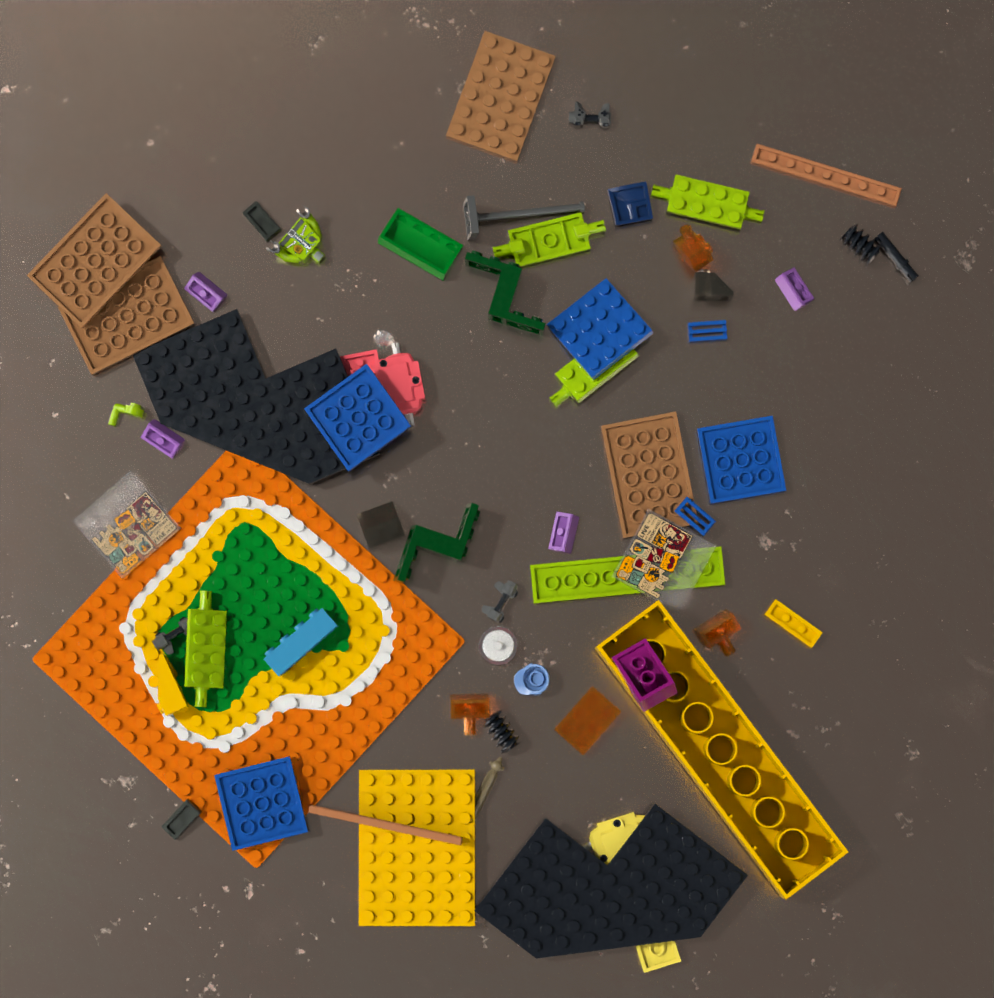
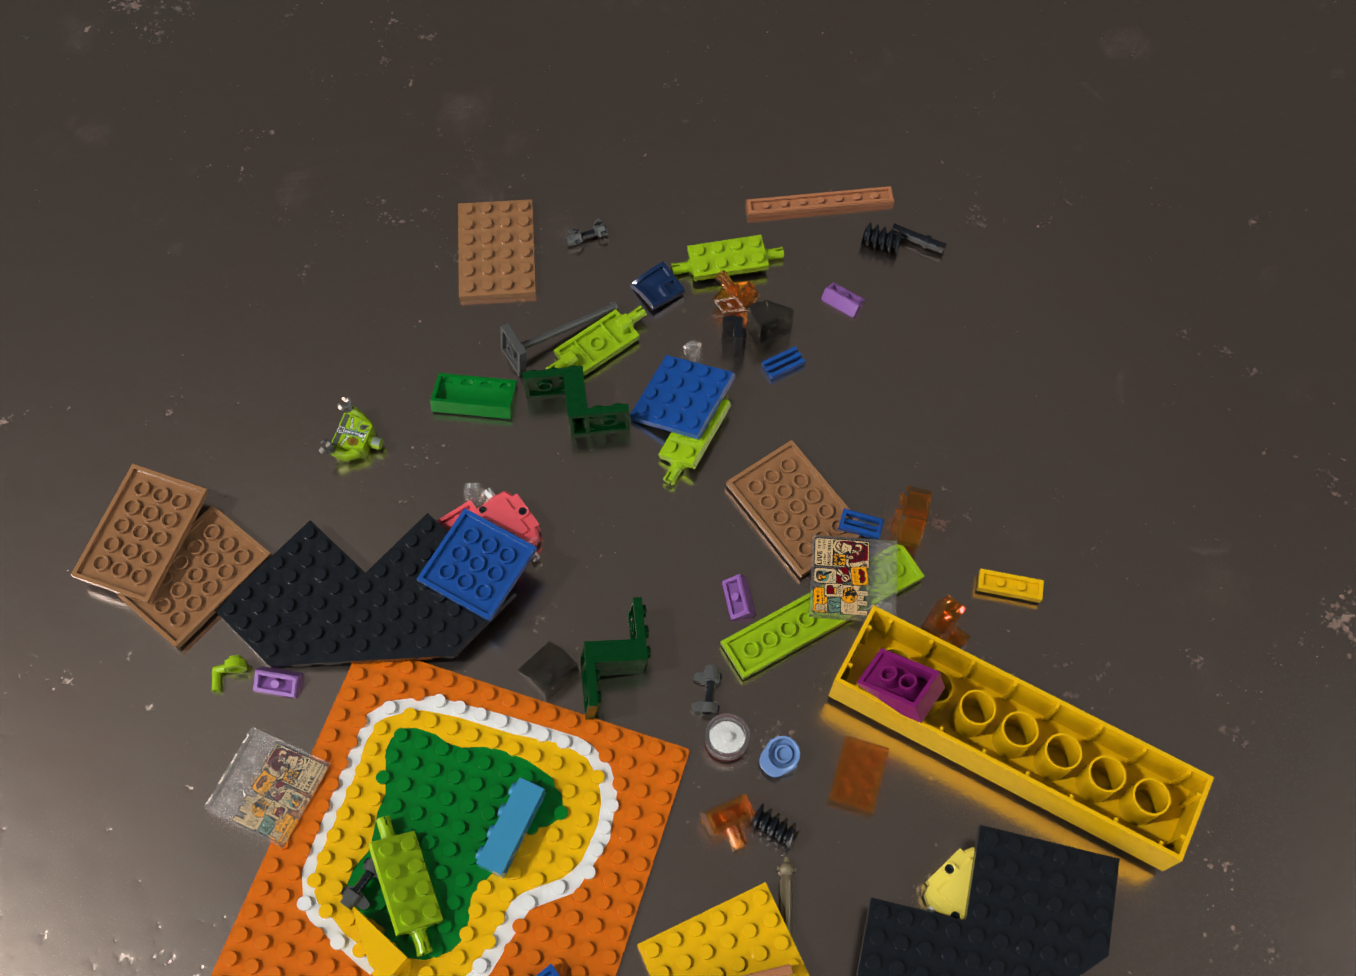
camera: 25 degrees left, 20 degrees down
medium lavender slope [184,272,227,312] -> none
pearl dark grey tile [242,201,281,242] -> none
blue plate [697,416,786,504] -> none
none -> clear plate [683,339,702,360]
none -> black bracket [721,315,747,358]
none -> clear orange brick [891,485,932,549]

